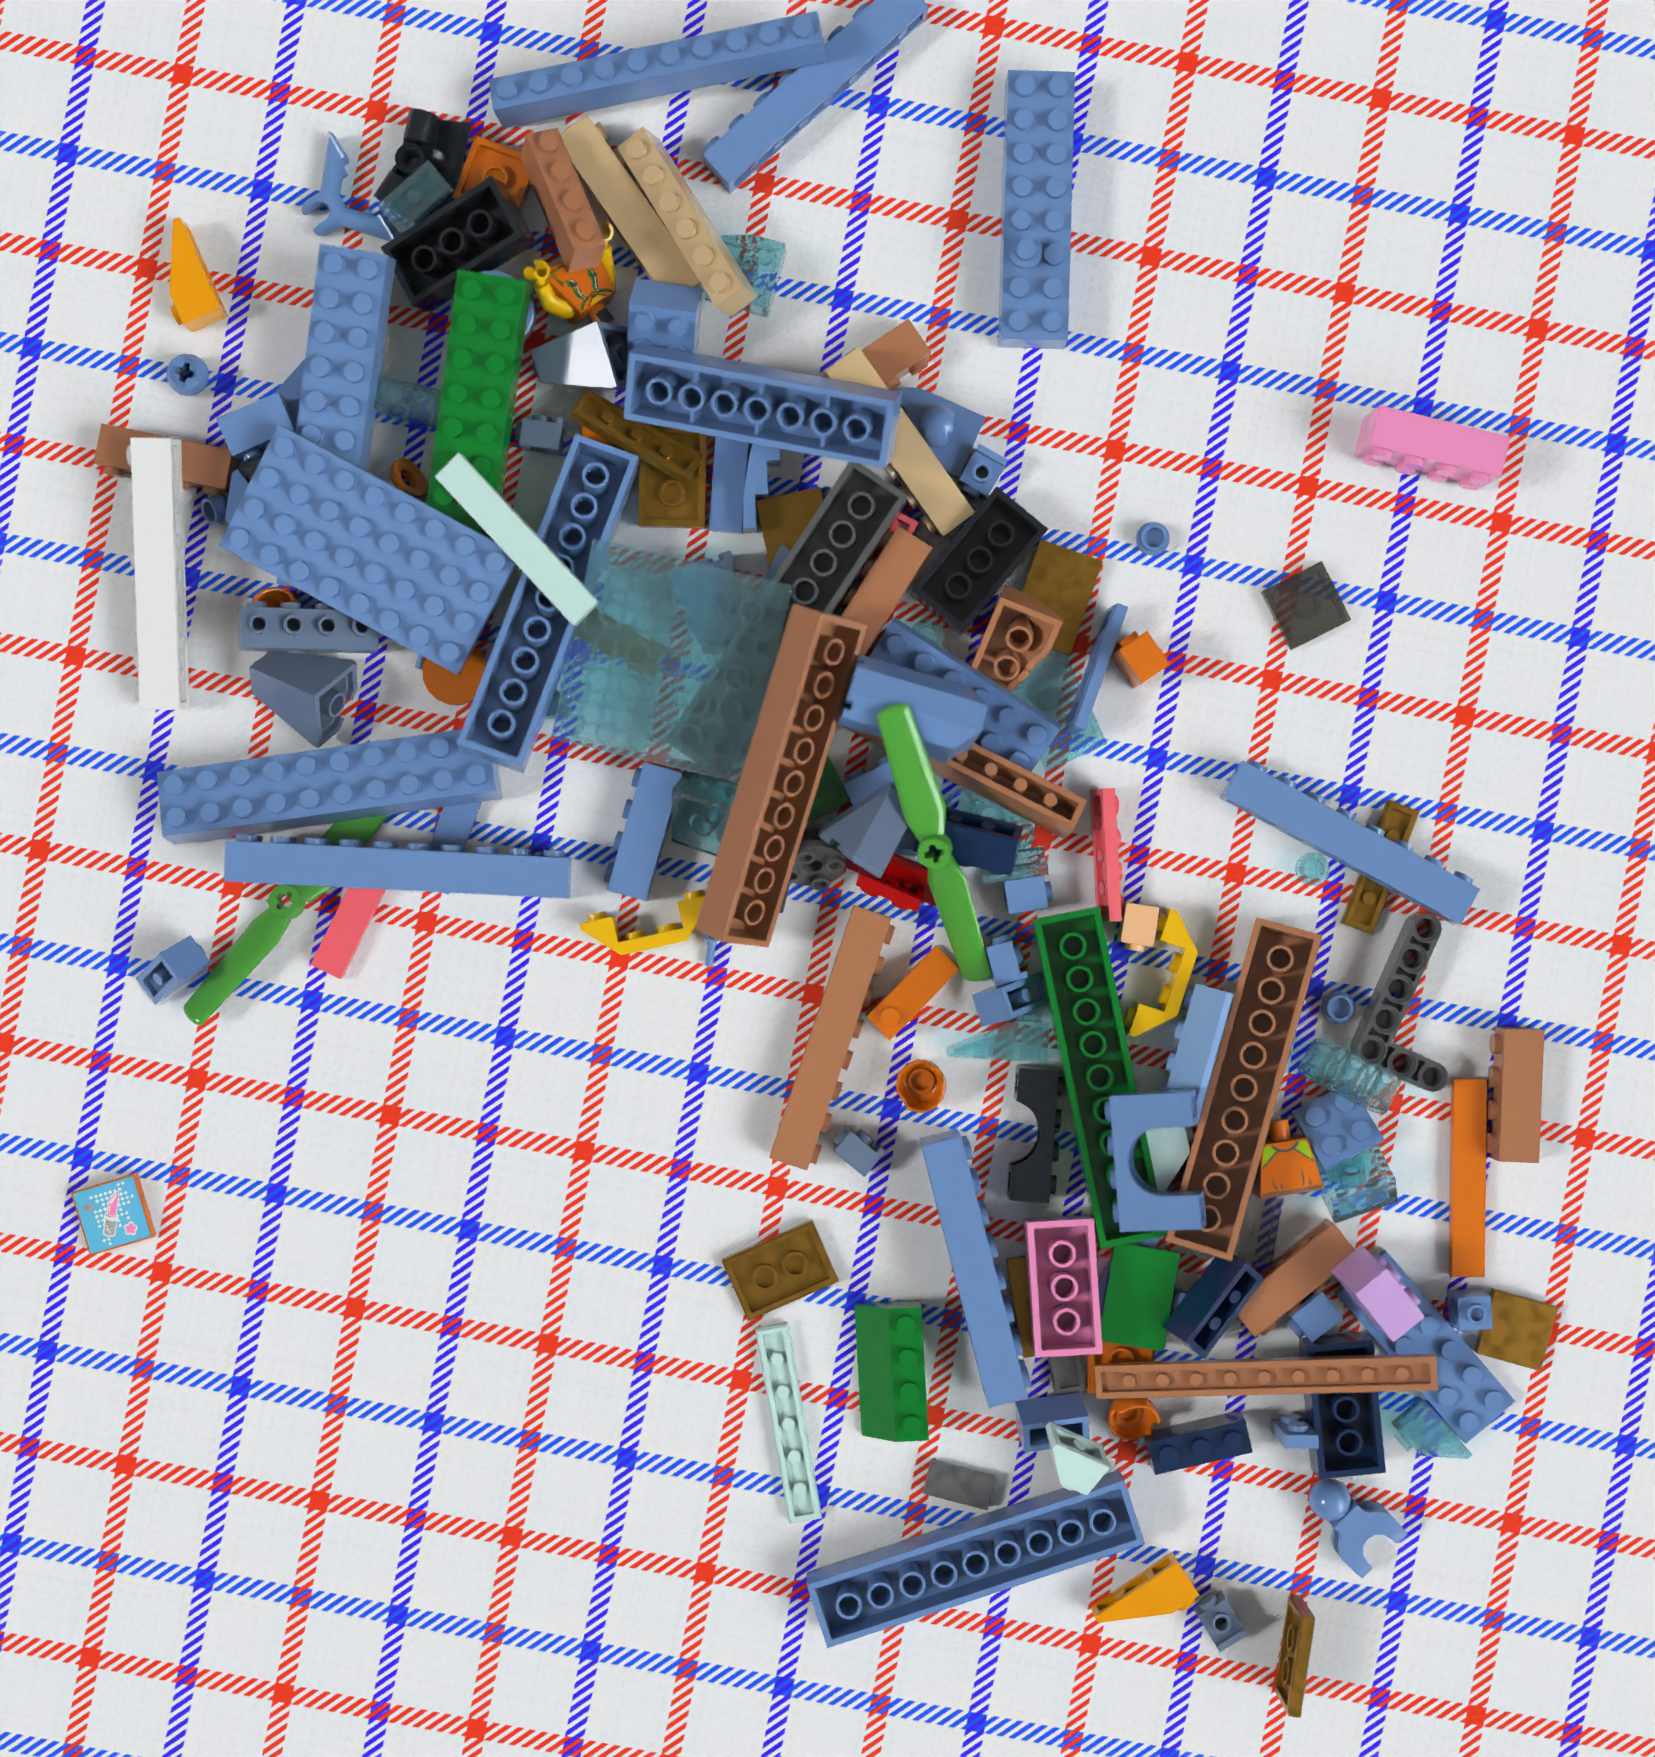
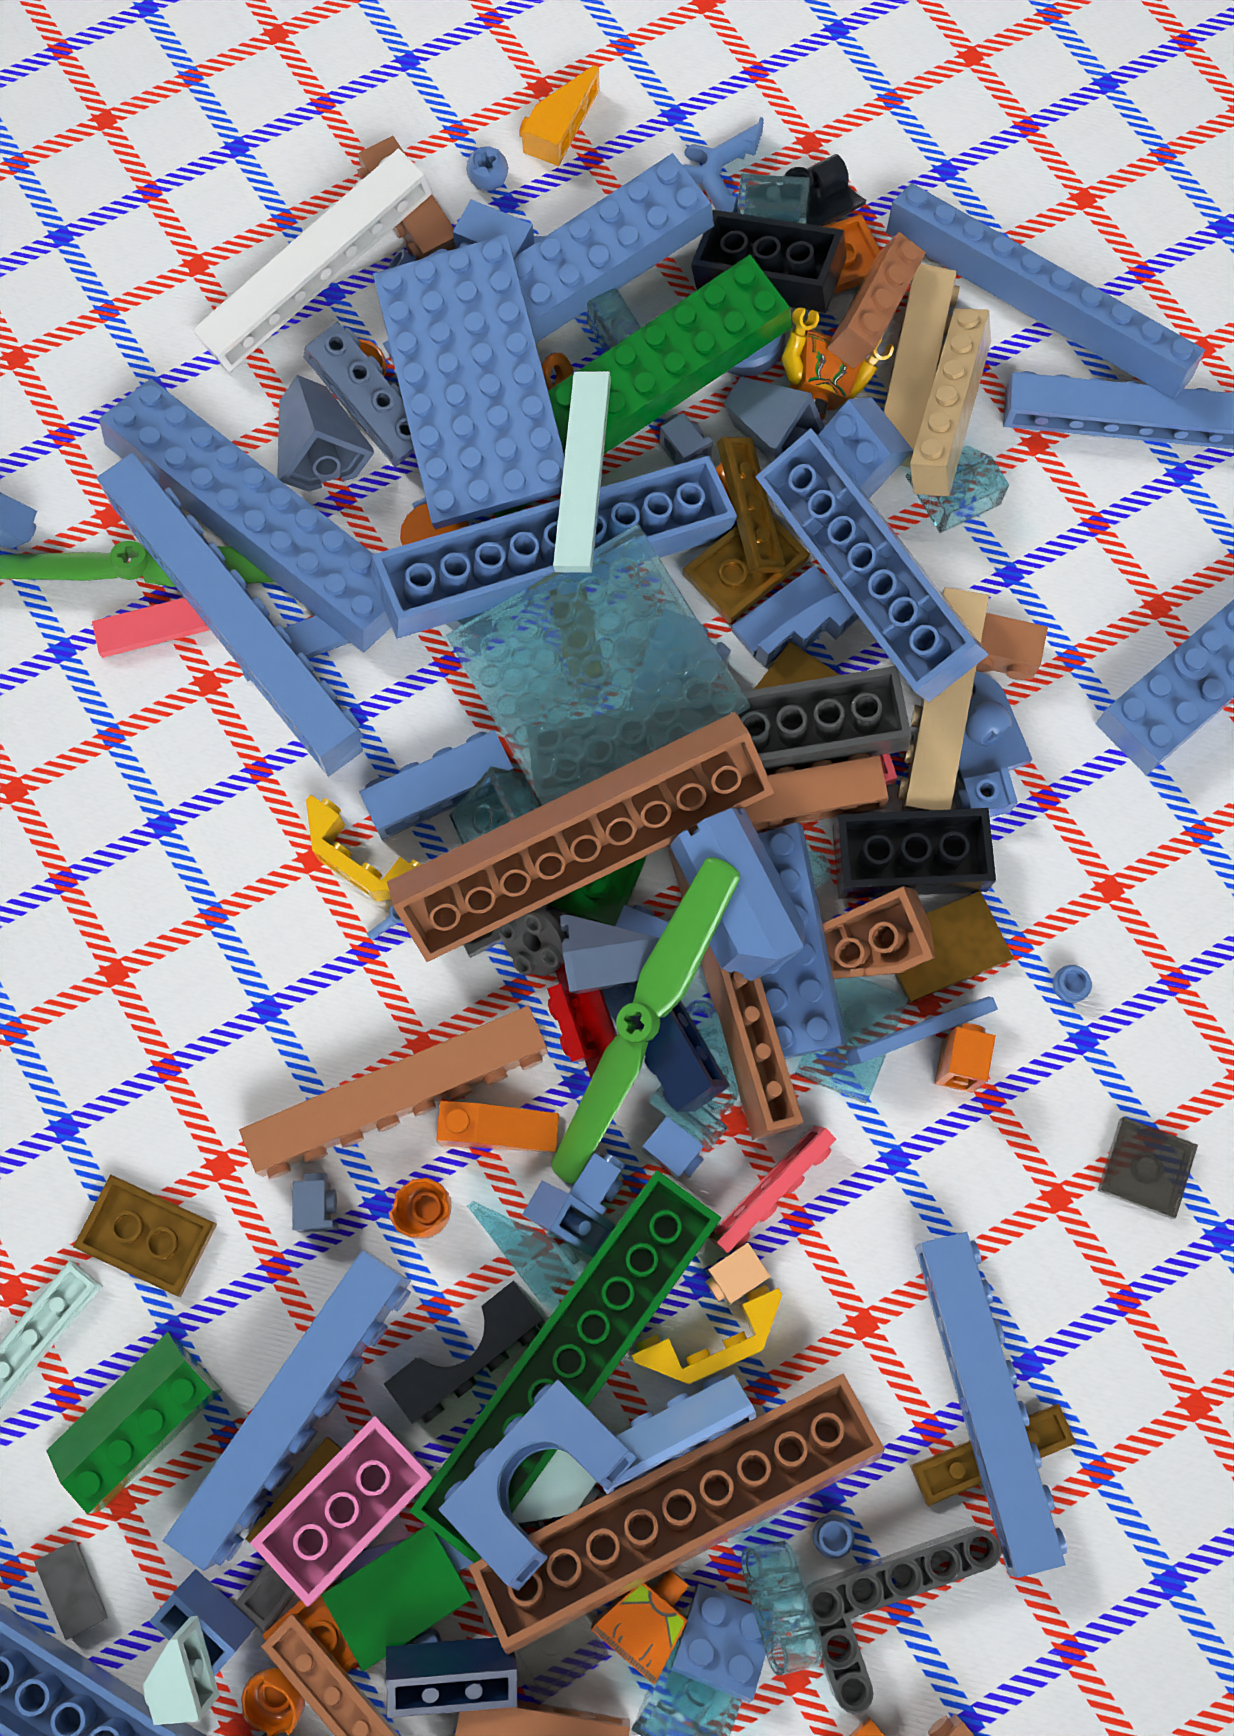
camera: 45 degrees right, 15 degrees down
clear light blue plate [1295,853,1329,886] -> none

